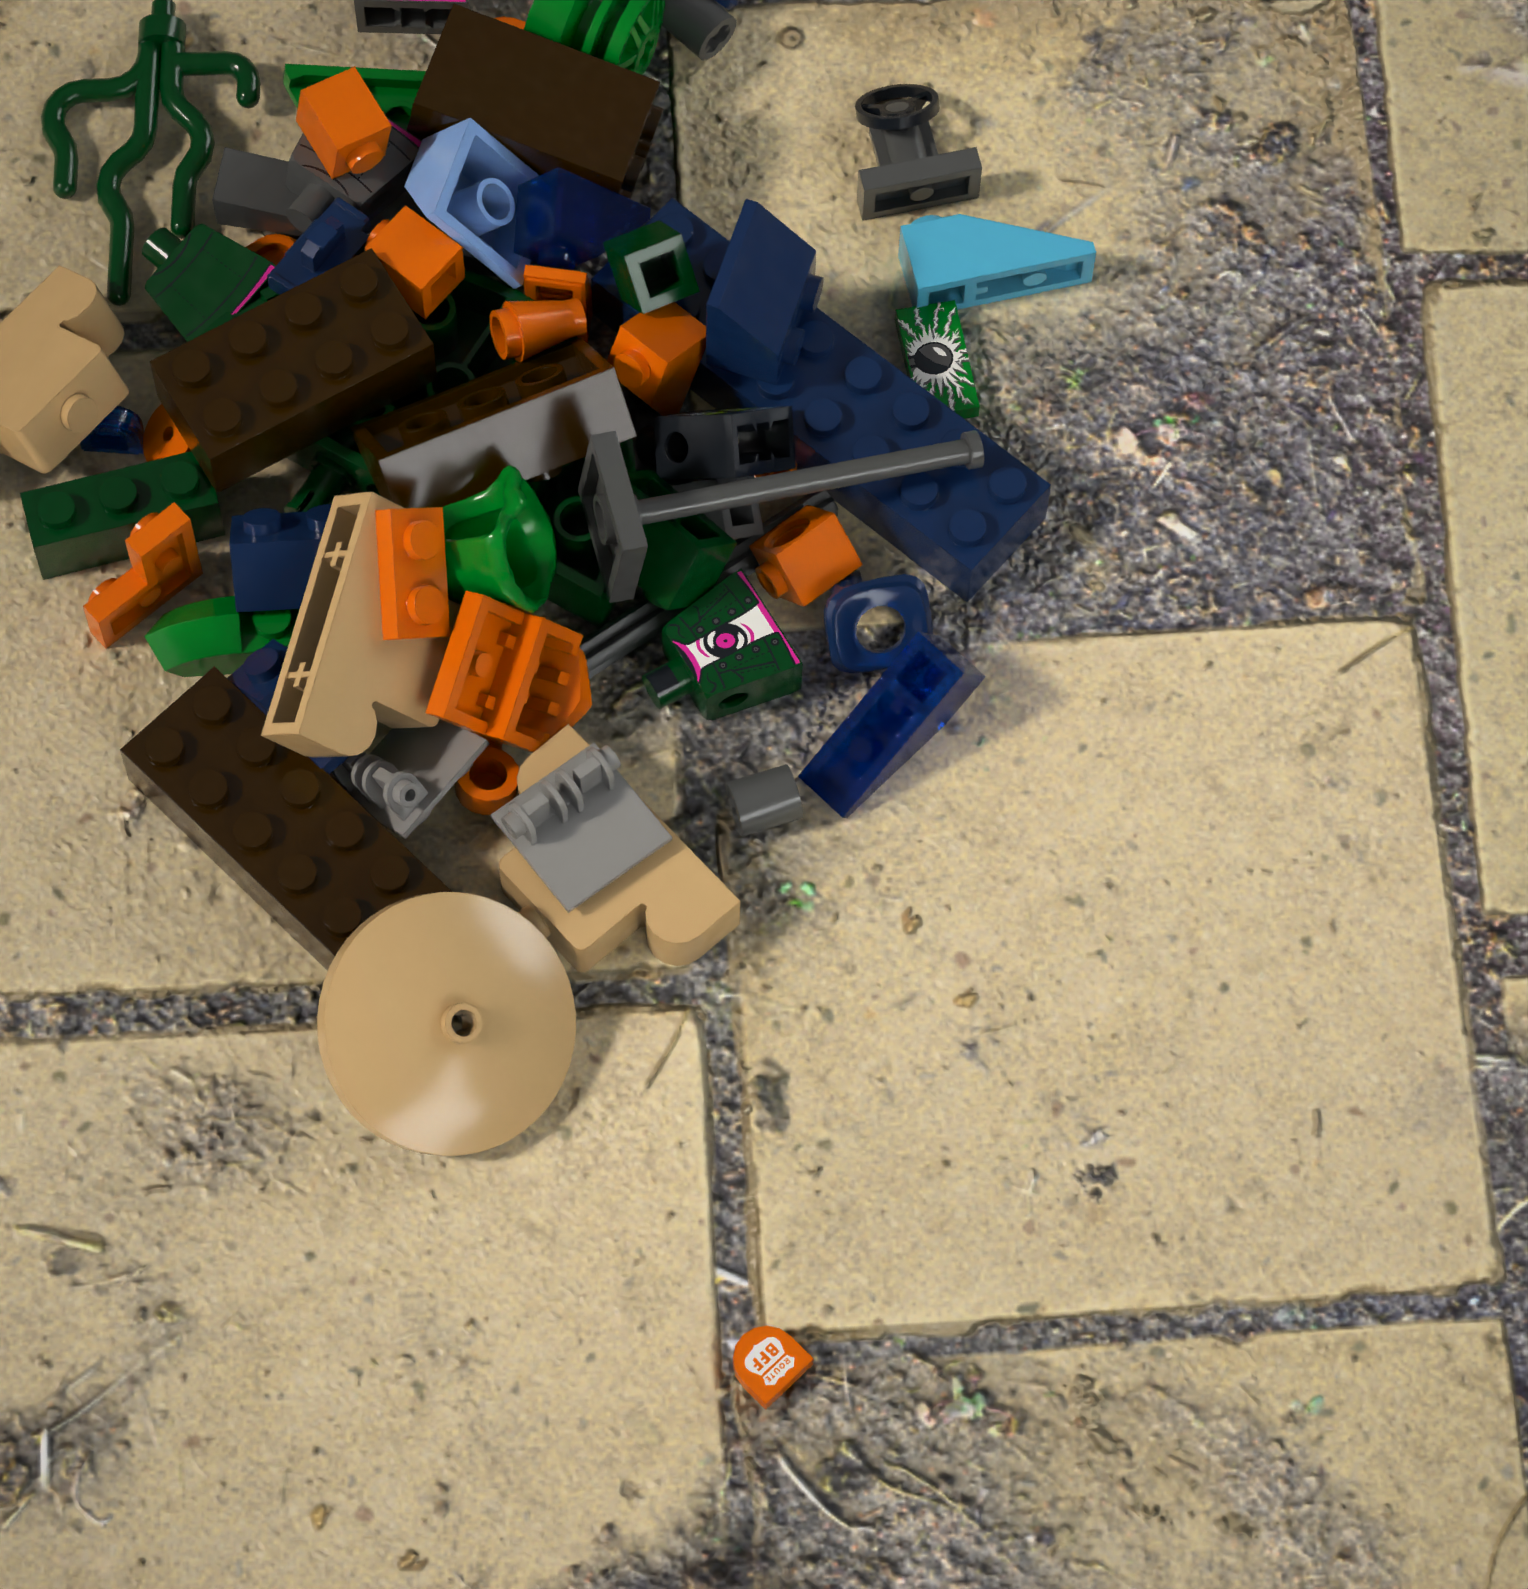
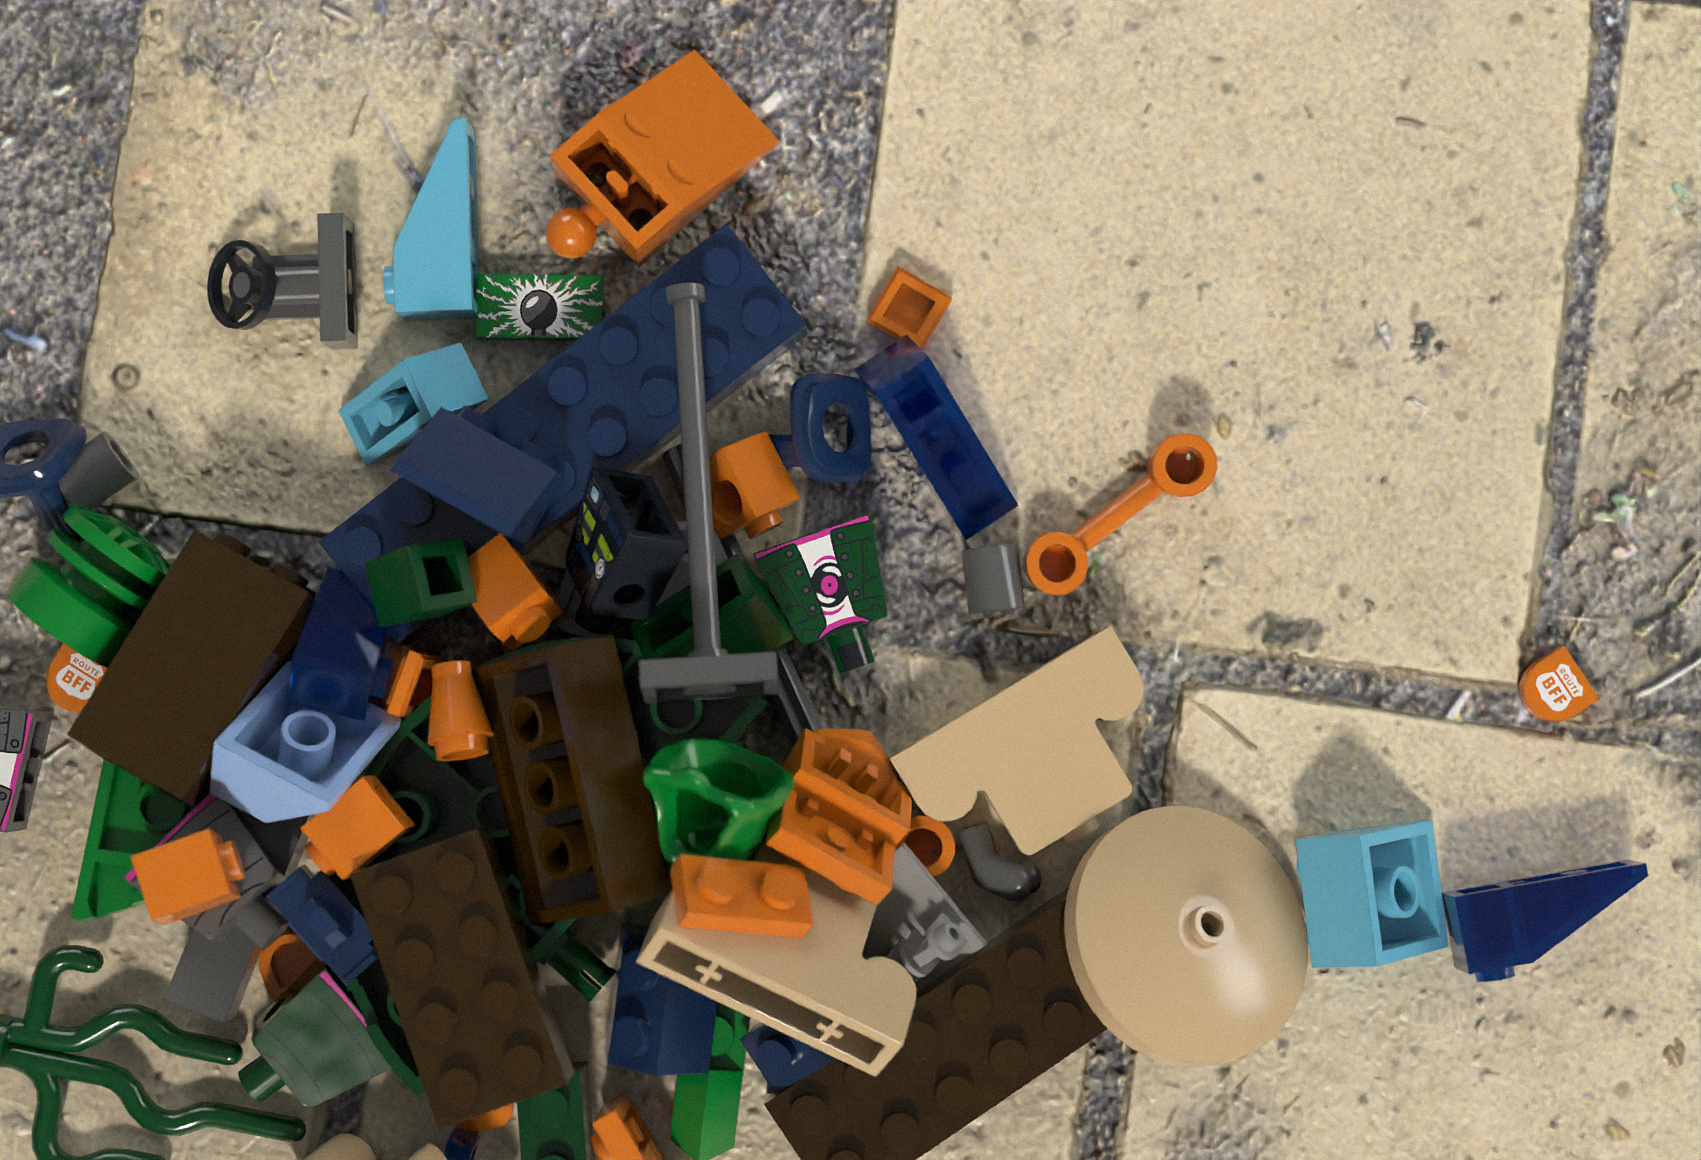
camera: 75 degrees left, 20 degrees up
light grey hinge [491,742,672,913] -> none
none -> medium azure slope [338,343,489,466]
none -> orange slope [545,50,779,267]
none -> orange tile [866,266,952,355]
none -> dark grey arm [957,821,1042,901]
none -> orange piece [1023,433,1217,595]
none -> medium azure slope [1296,820,1449,968]
none -> clear blue slope [1442,859,1649,982]

